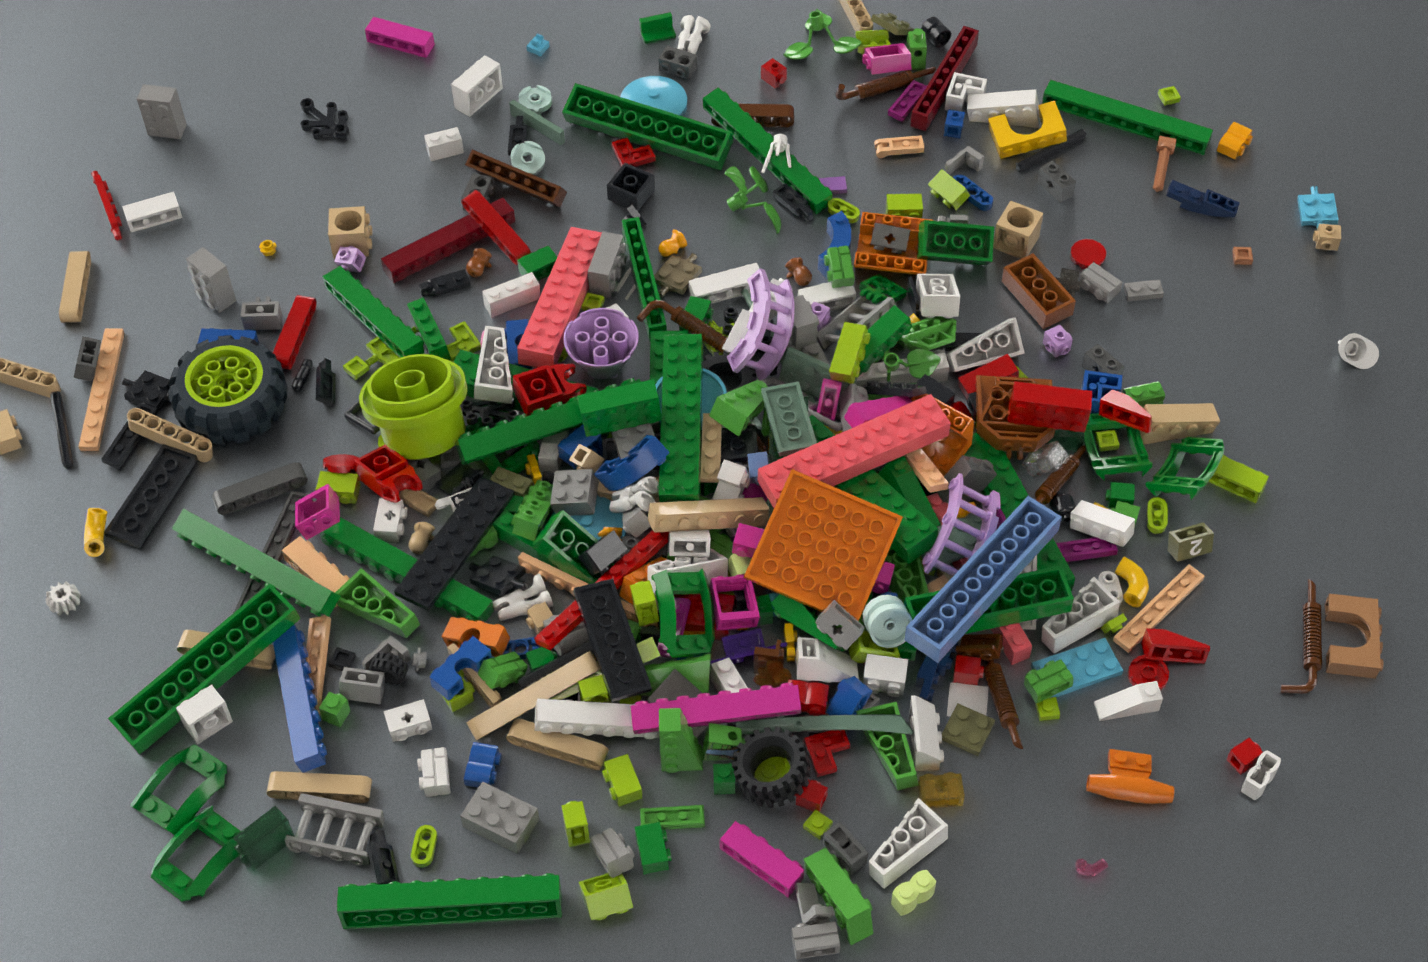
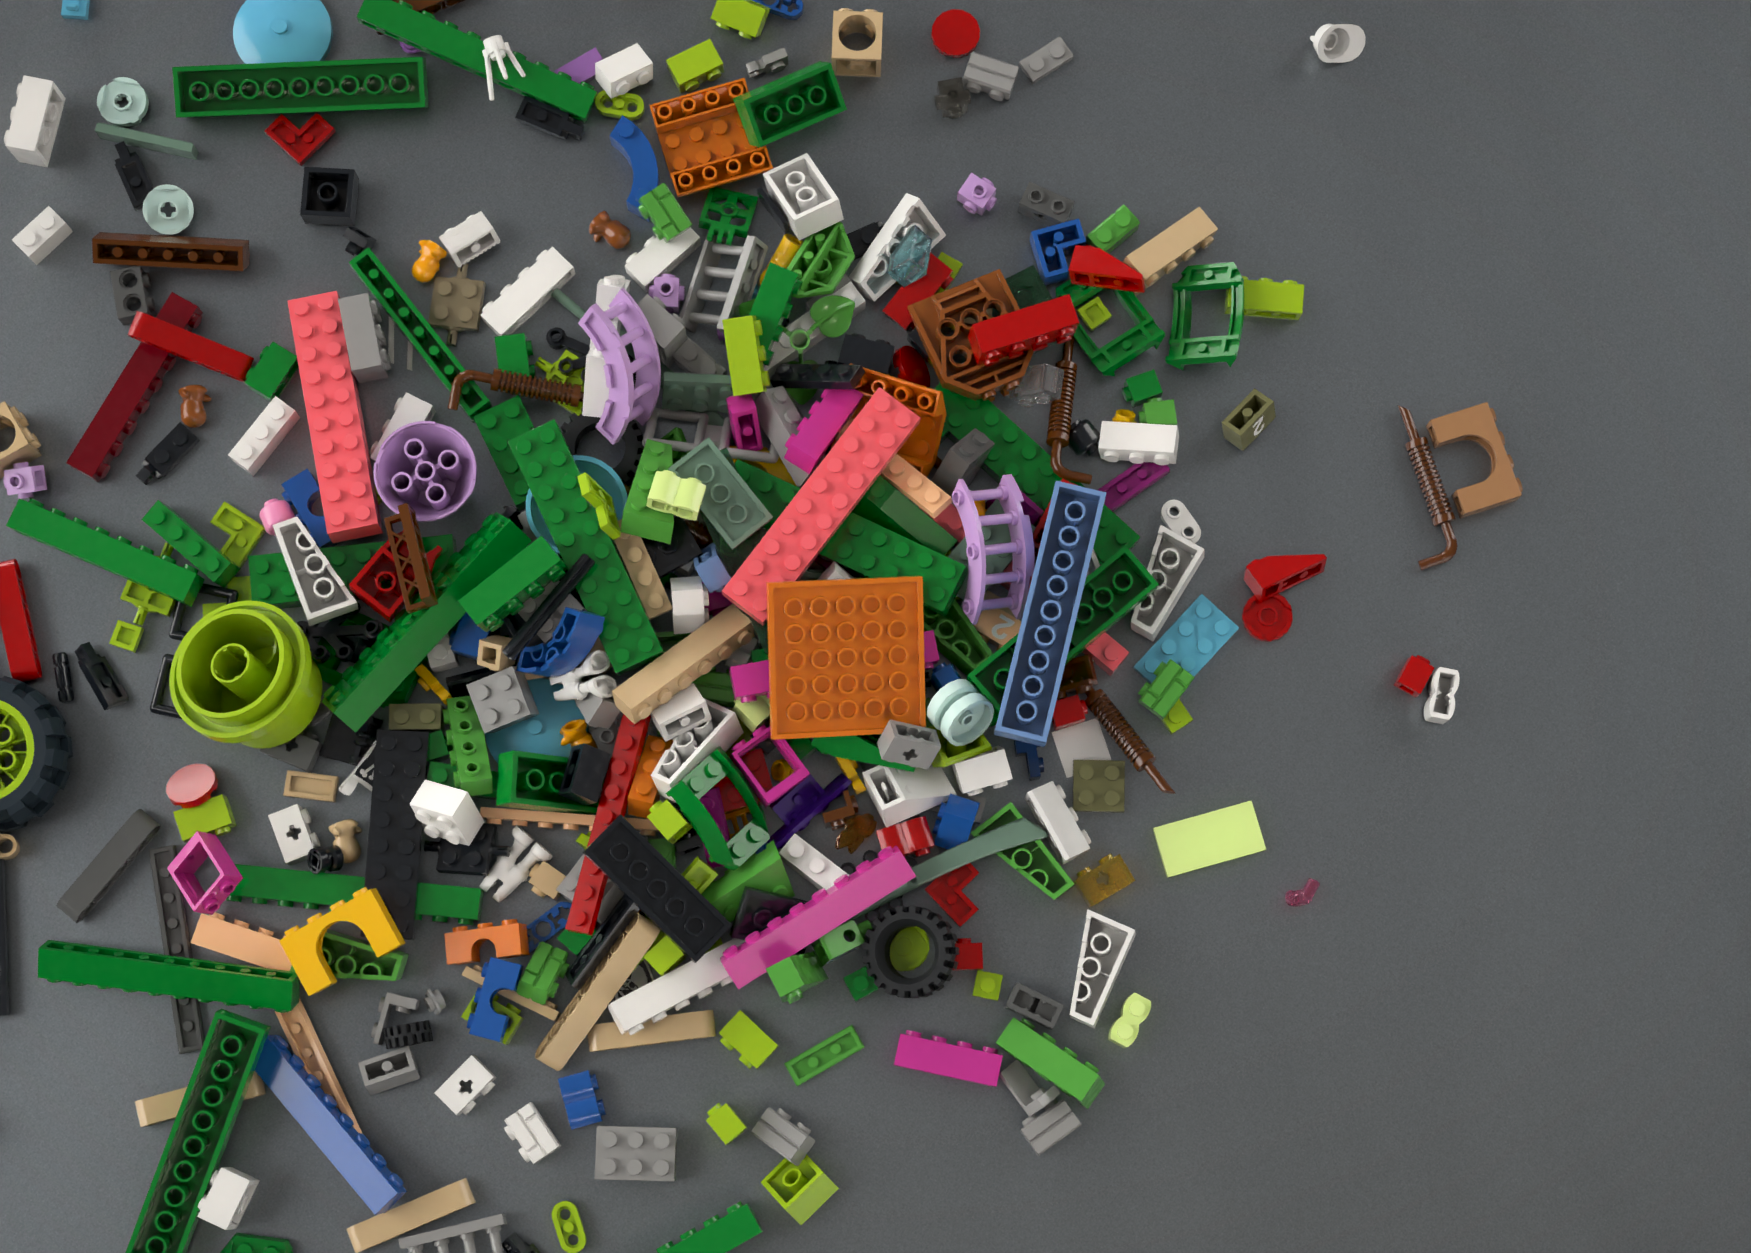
camera: 30 degrees left, 25 degrees up
bright green brick [319,692,351,728] -> none
black tile [328,647,356,671] -> none
red brick [354,444,423,503] -> none
lime plate [582,292,605,311] -> none
green brick [635,822,672,875] -> none
bright green plant [724,166,781,234] -> none
dark grey brick [871,223,910,254] -> none
dark orange brick [1002,253,1076,329] -> none
orange plate [1086,749,1174,804] -> none
white slope [1094,681,1163,721] -> none
lime plate [1101,613,1127,634] -> none
light nougat plate [1113,564,1205,653] -> none
yellow cylinder [1115,557,1149,607] -> none
lime plate [1147,497,1168,534] -> none
none -> yellow arch [279,887,406,996]
none -> black wheel [307,845,344,874]
none -> reddish brown fence [384,503,438,614]
none -> white brick [410,780,484,846]
none -> white brick [439,211,500,267]
none -> black axle [503,554,595,660]
none -> lime tile [577,472,621,540]
none -> white brick [595,43,653,99]
none -> yellowish green brick [646,470,706,520]
none -> clear light blue slope [887,225,932,287]
none -> yellowish green tile [1153,800,1266,878]

